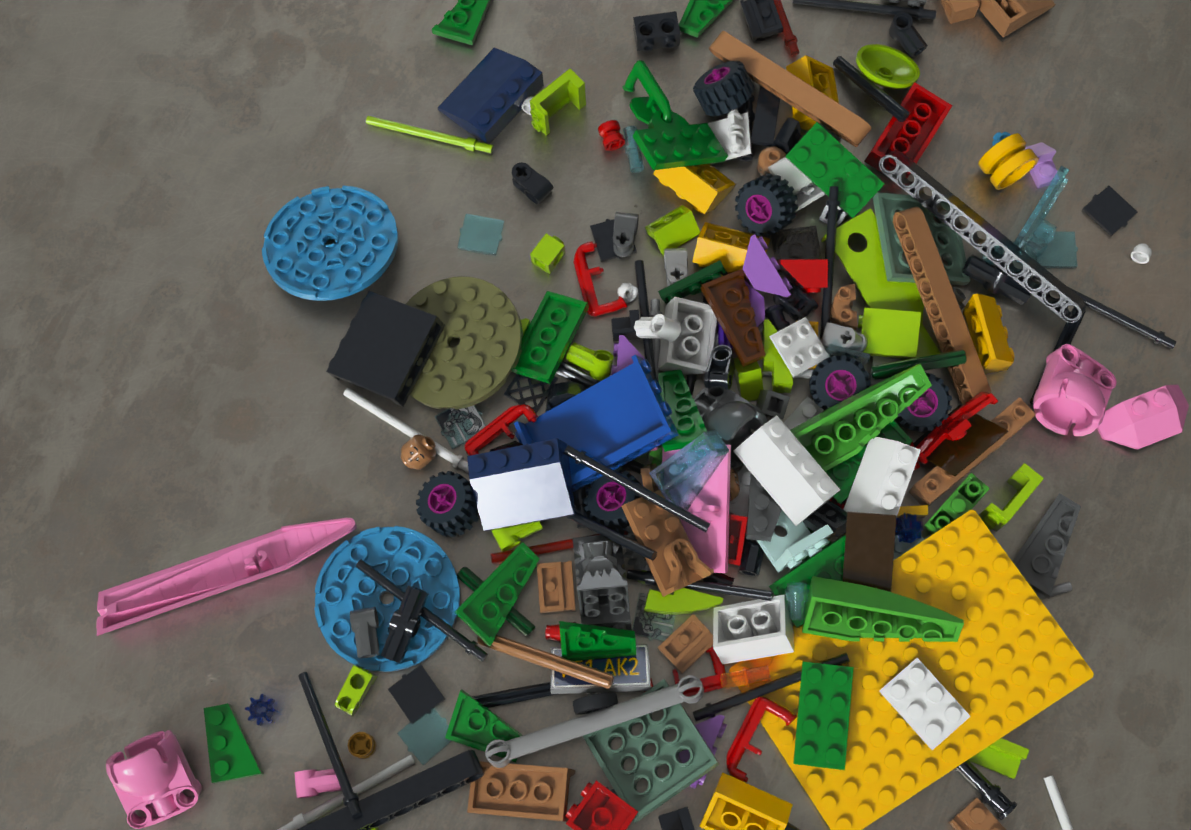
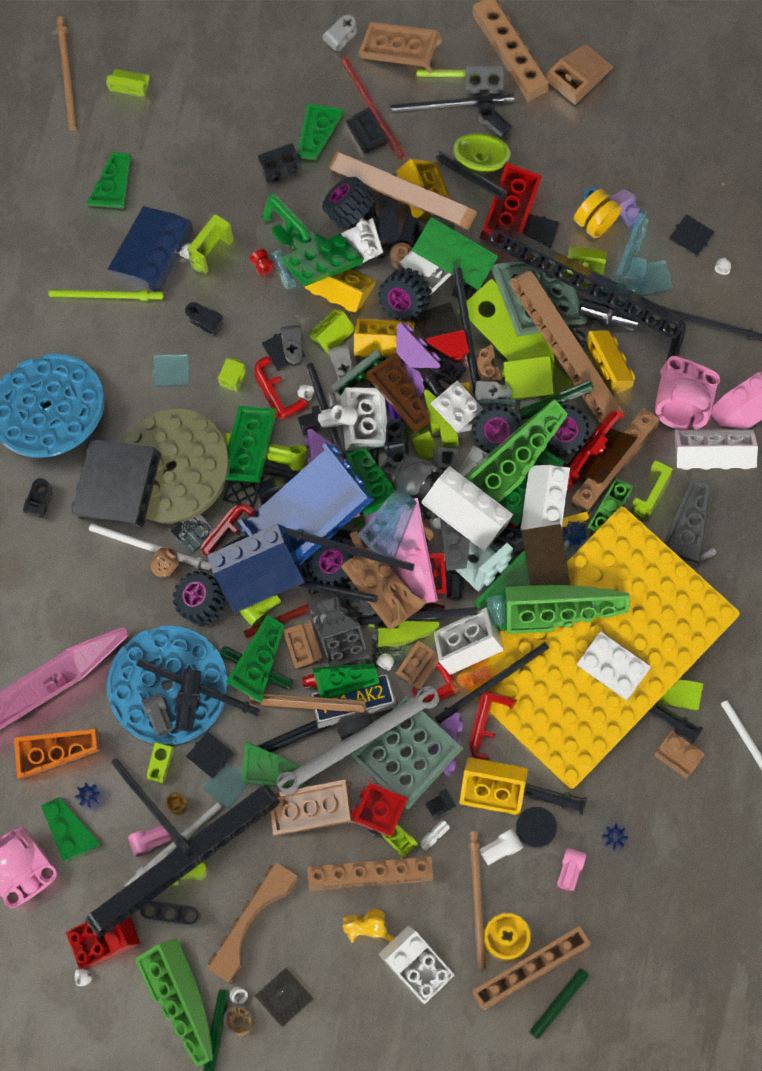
camera: 10 degrees left, 0 degrees up
green plate [793,661,854,770] -> none
none -> orange wedge [14,729,100,780]
none -> black piece [23,478,53,519]
none -> white hinge [376,653,394,671]
none -> black piece [519,214,559,248]
none -> lime panel [567,246,607,276]
none -> white slope [674,429,758,470]

